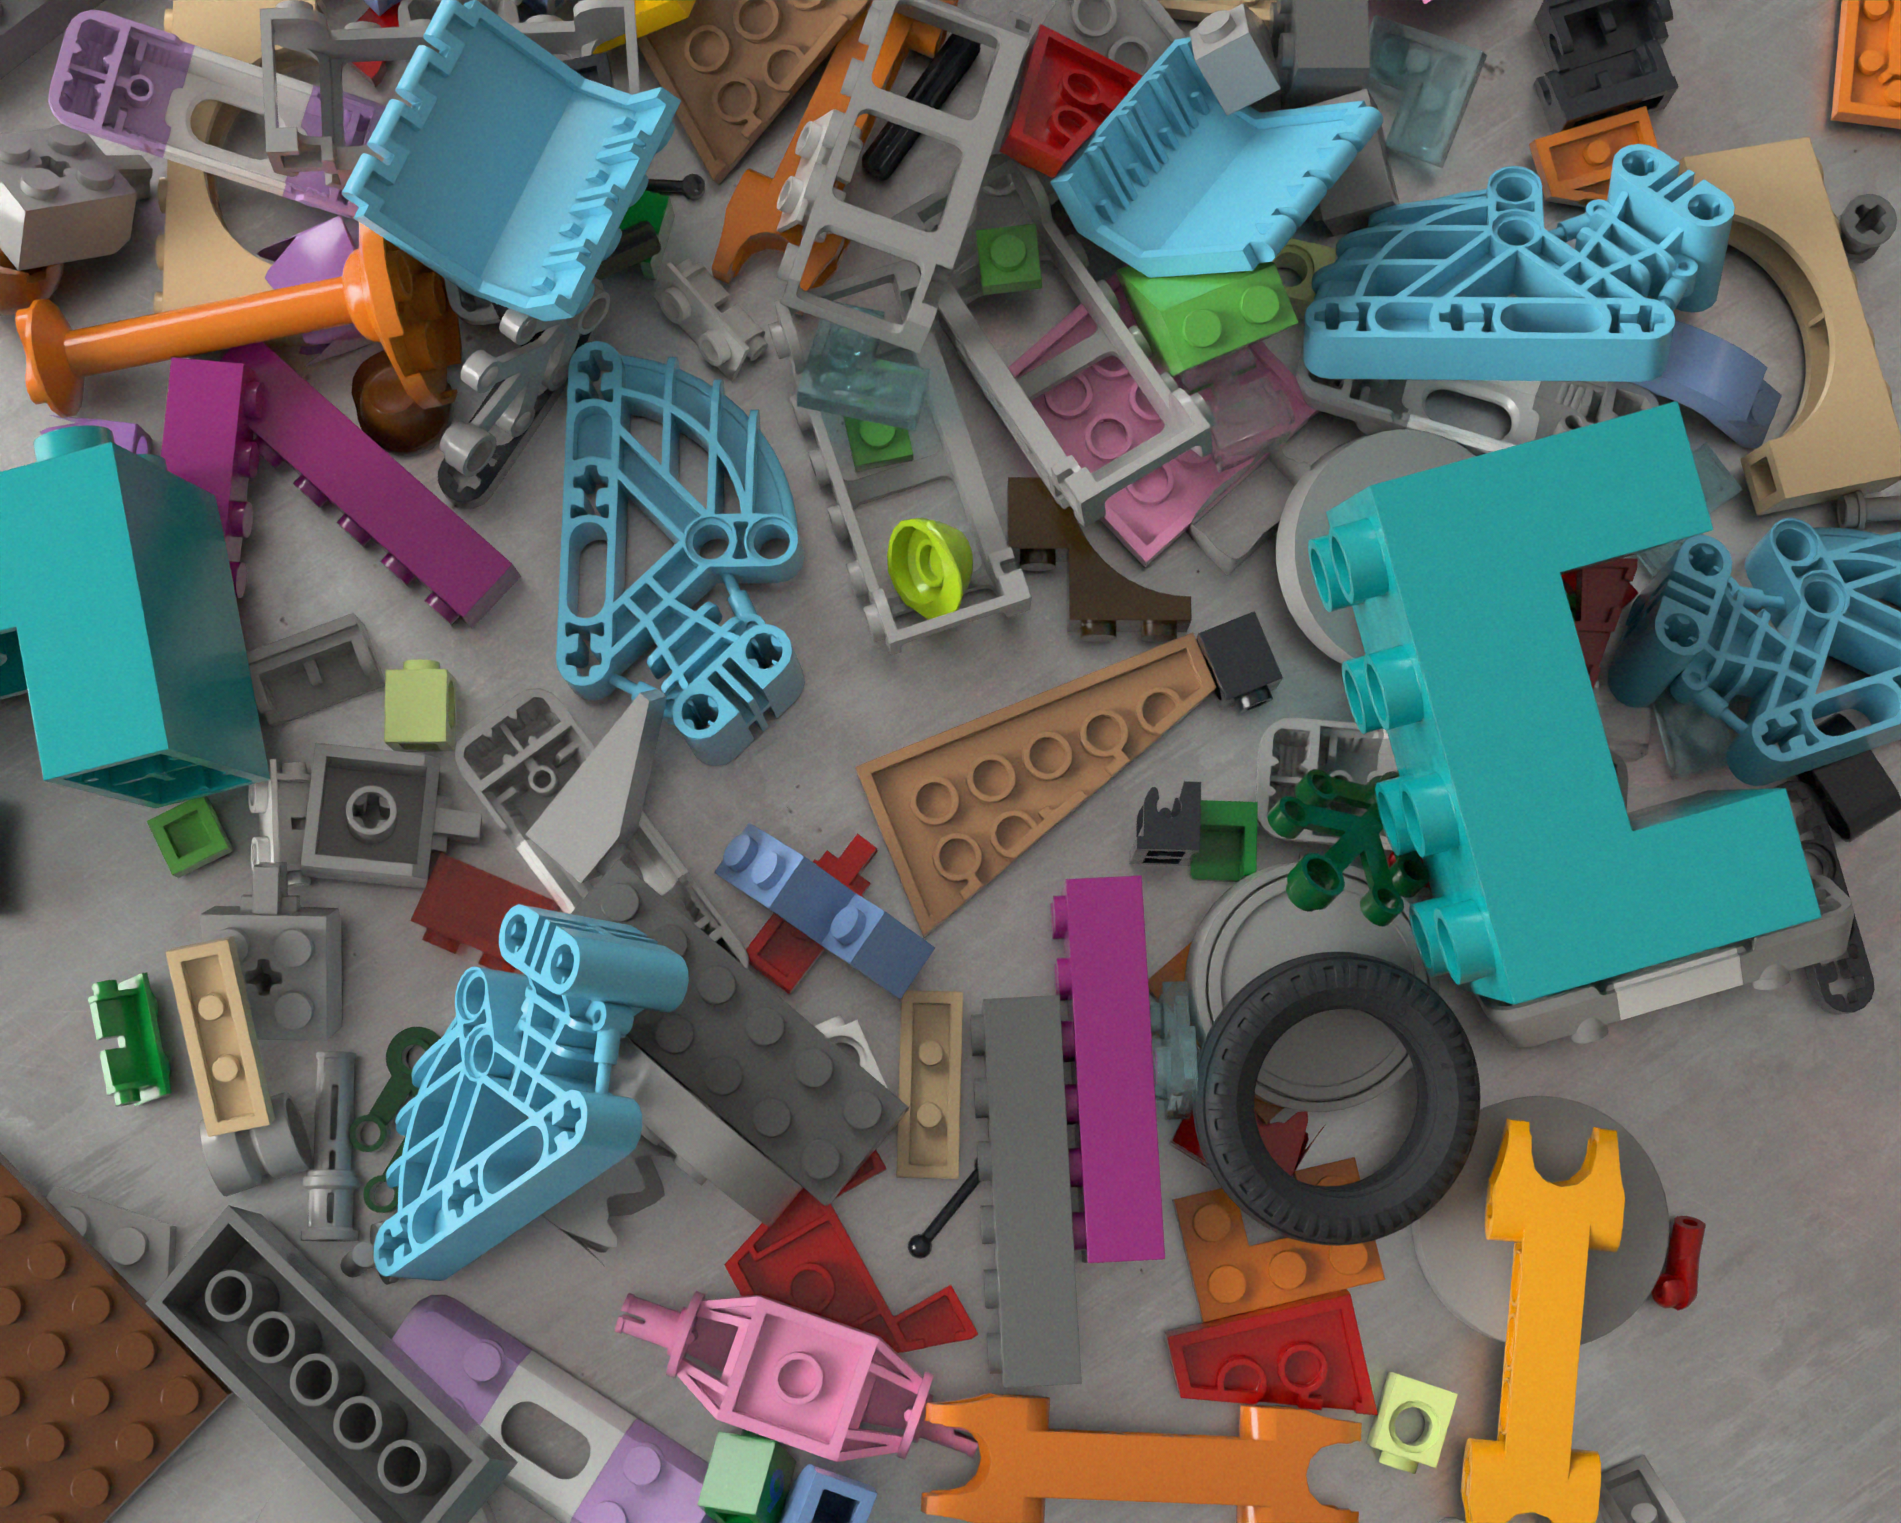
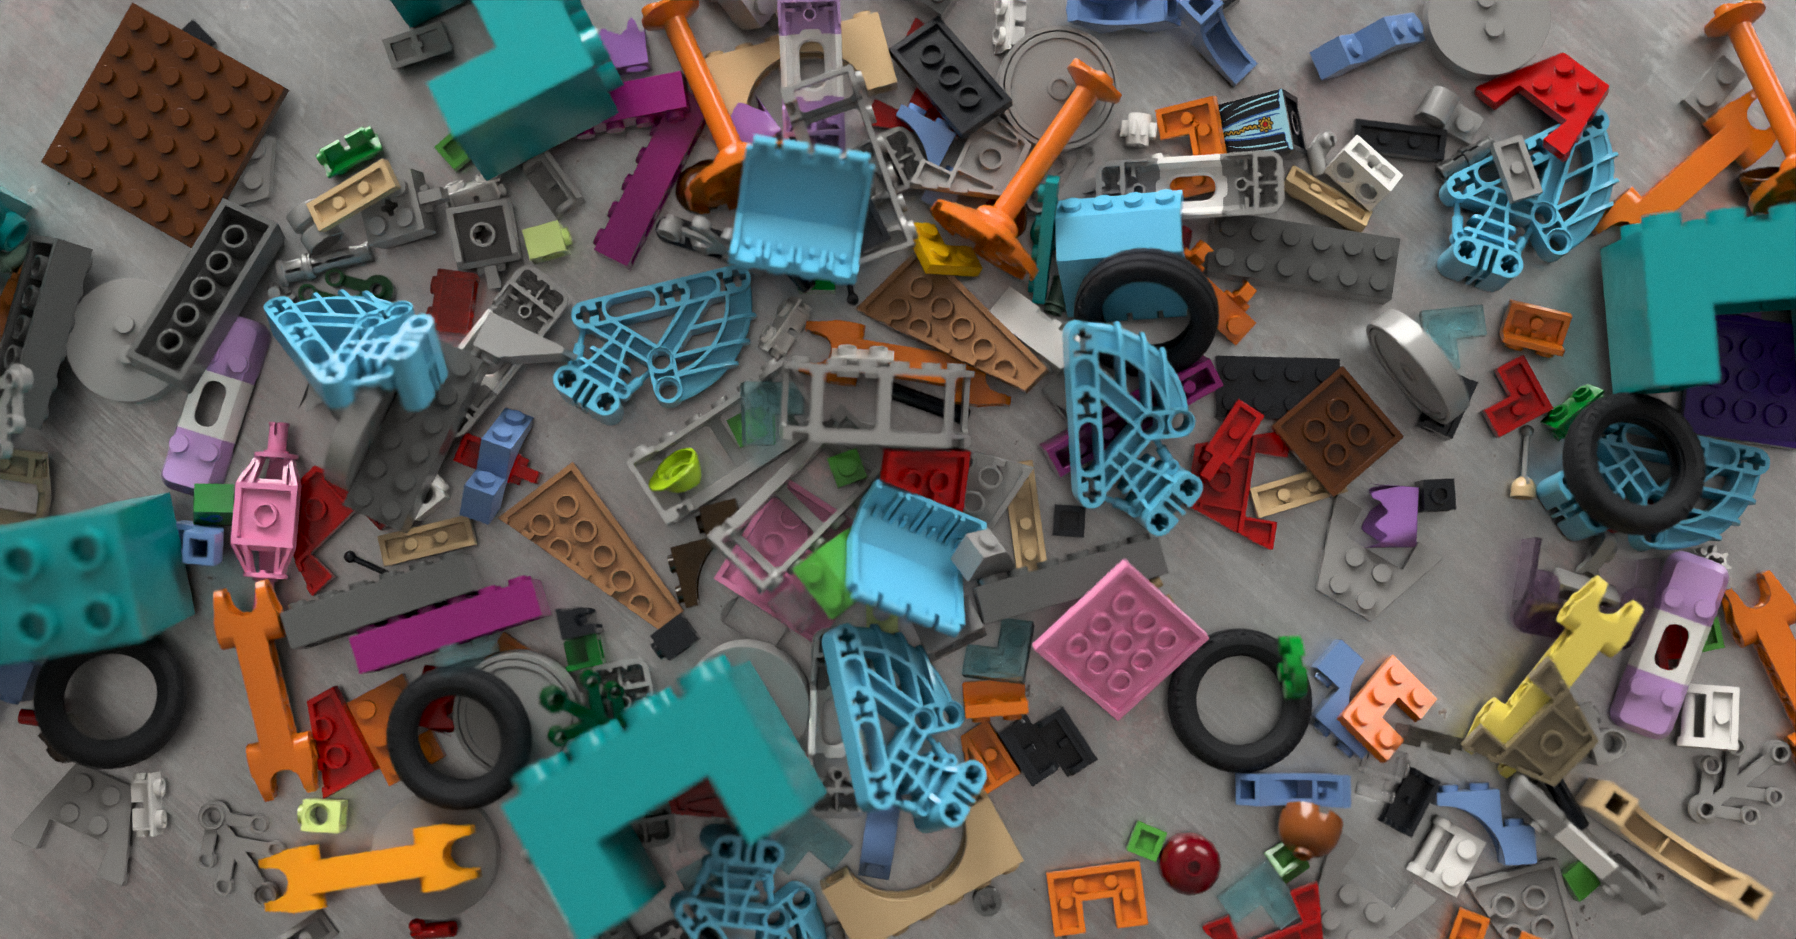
camera: 75 degrees right, 5 degrees up
none -> orange bracket [962,677,1029,723]

